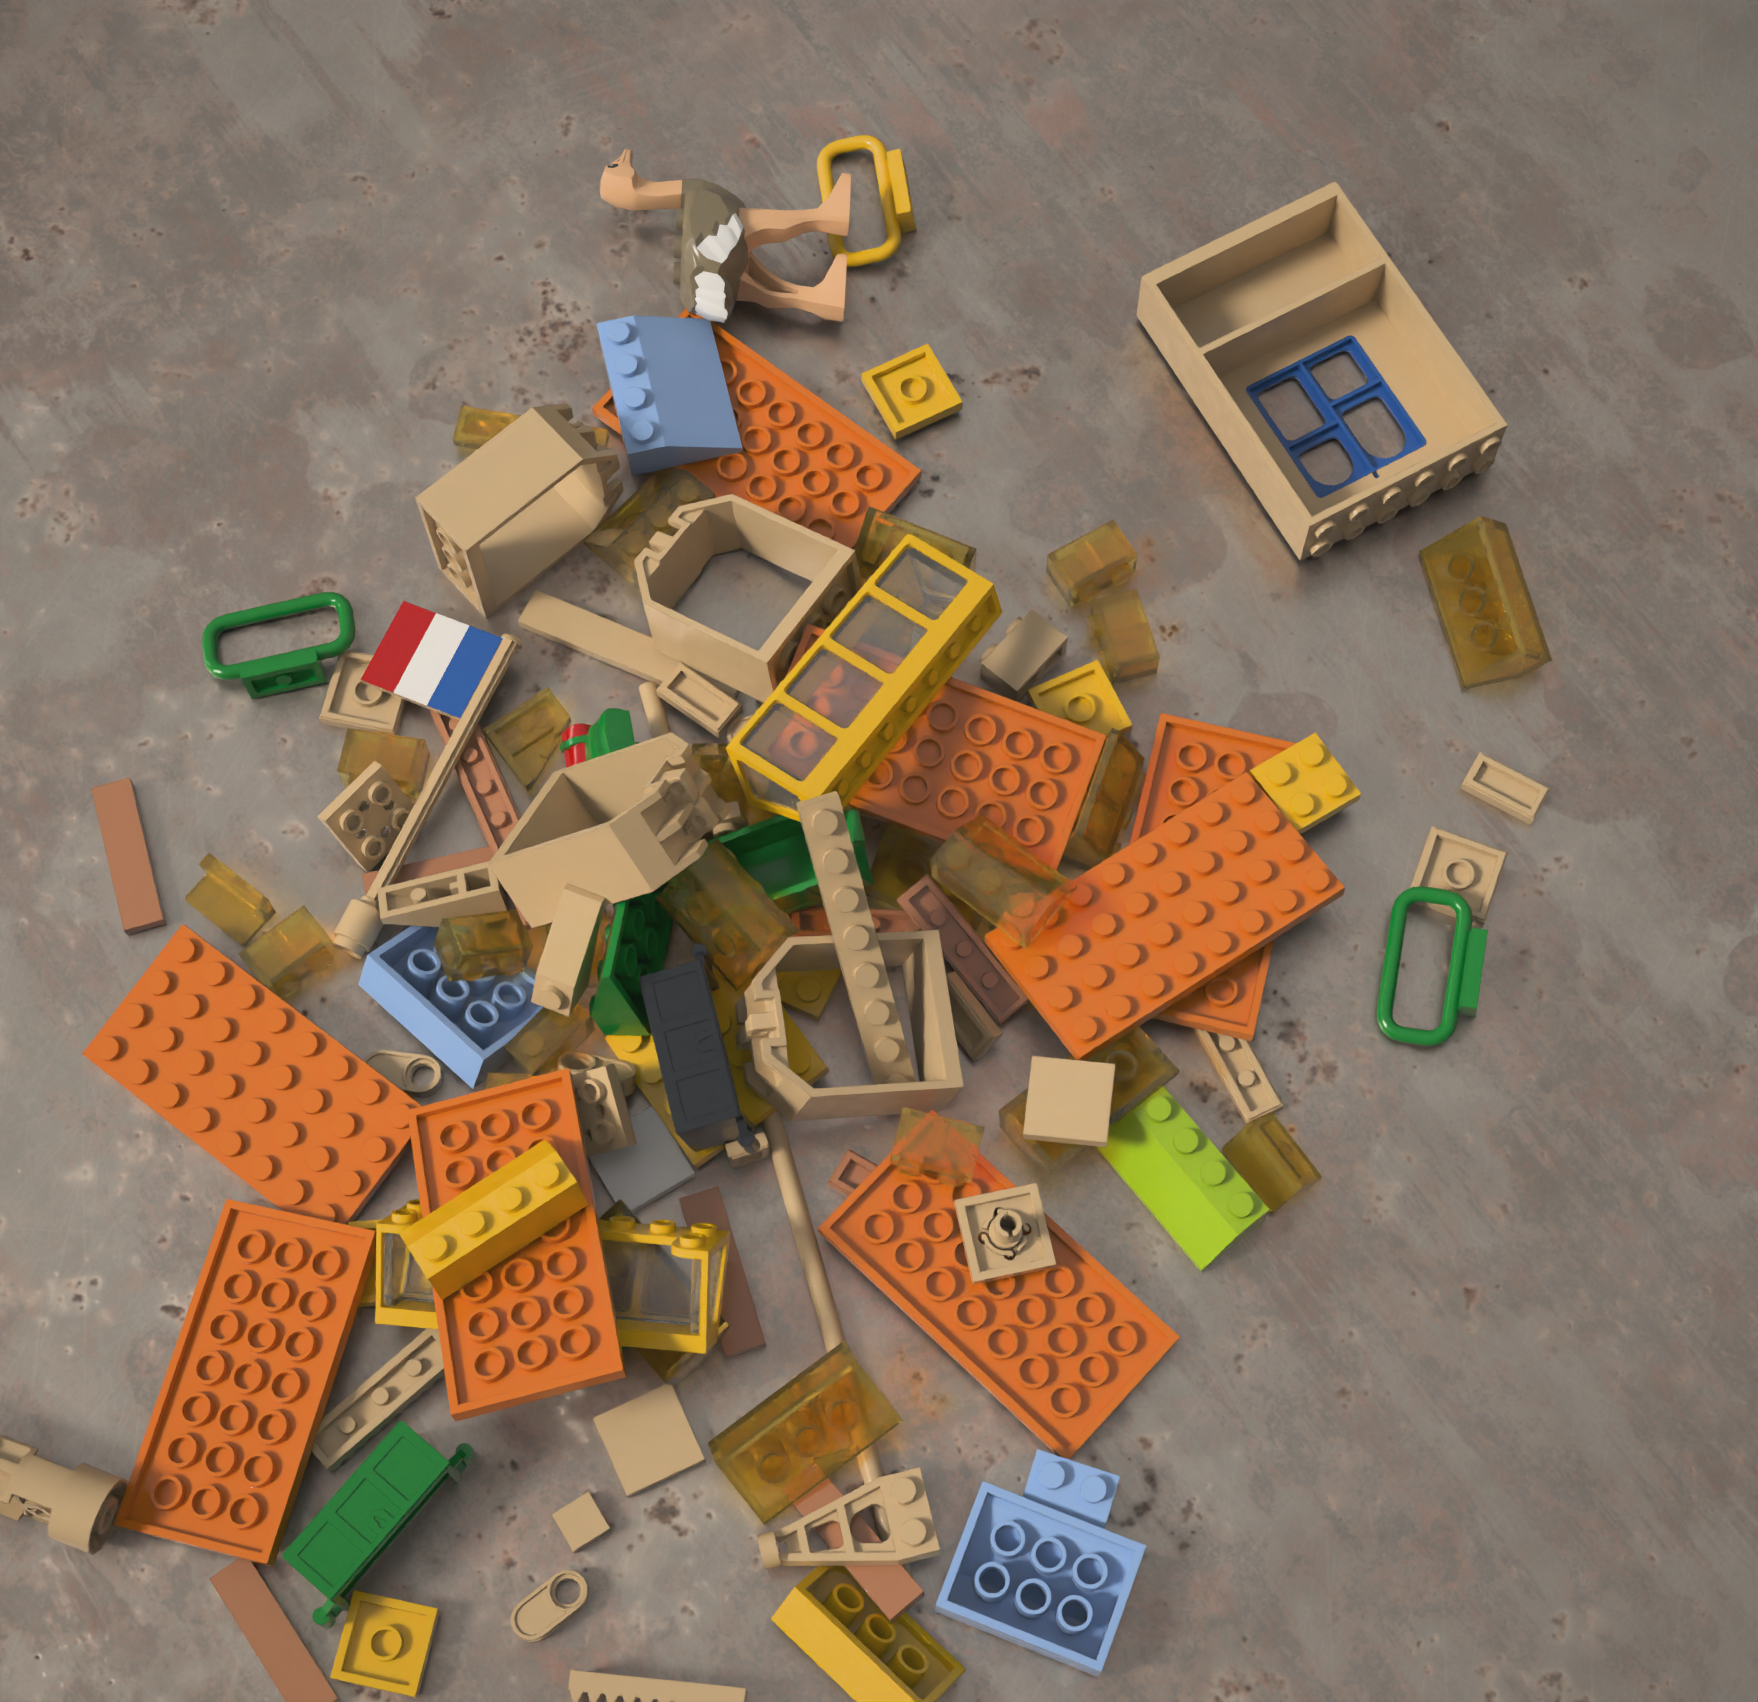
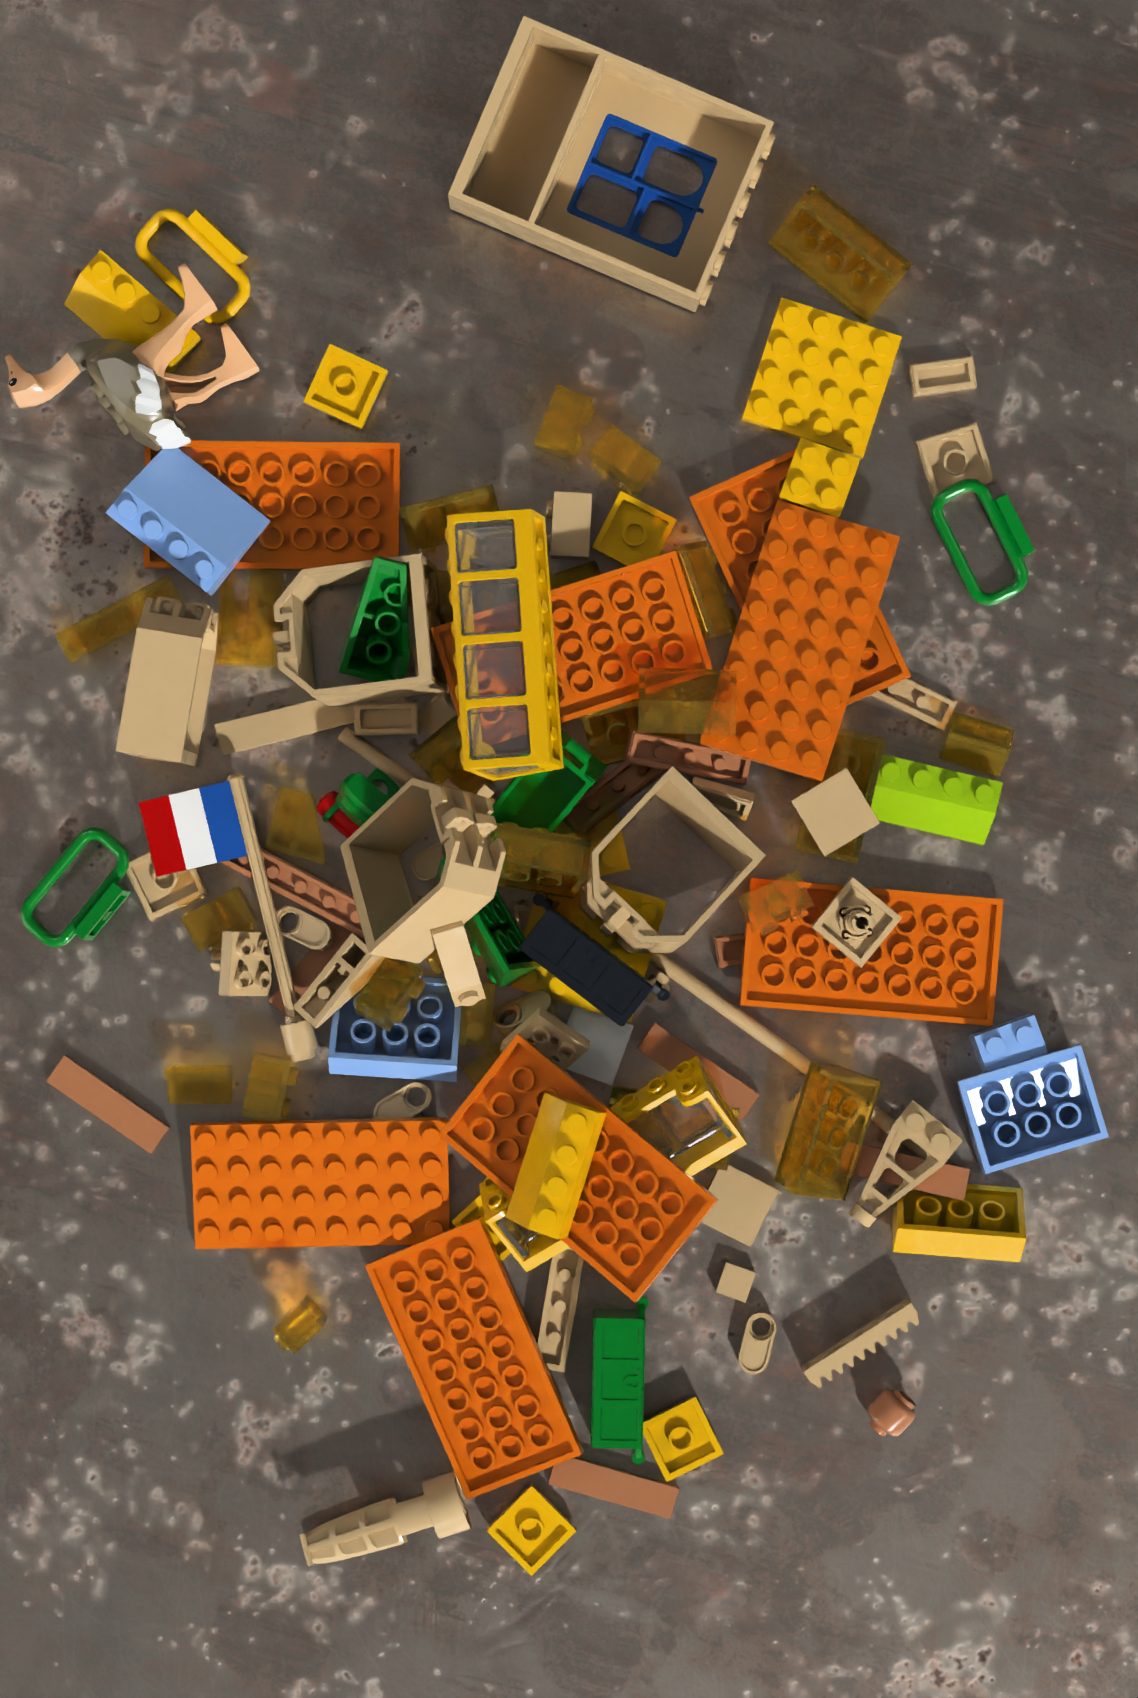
camera: 35 degrees left, 20 degrees up
tan plate [796,791,916,1085] -> none
none -> yellow slope [64,250,202,374]
none -> clear yellow brick [273,1295,328,1354]
none -> tan piece [276,906,335,952]
none -> green wedge [338,555,410,682]
none -> yellow plate [486,1483,577,1576]
none -> yellow plate [741,297,902,459]

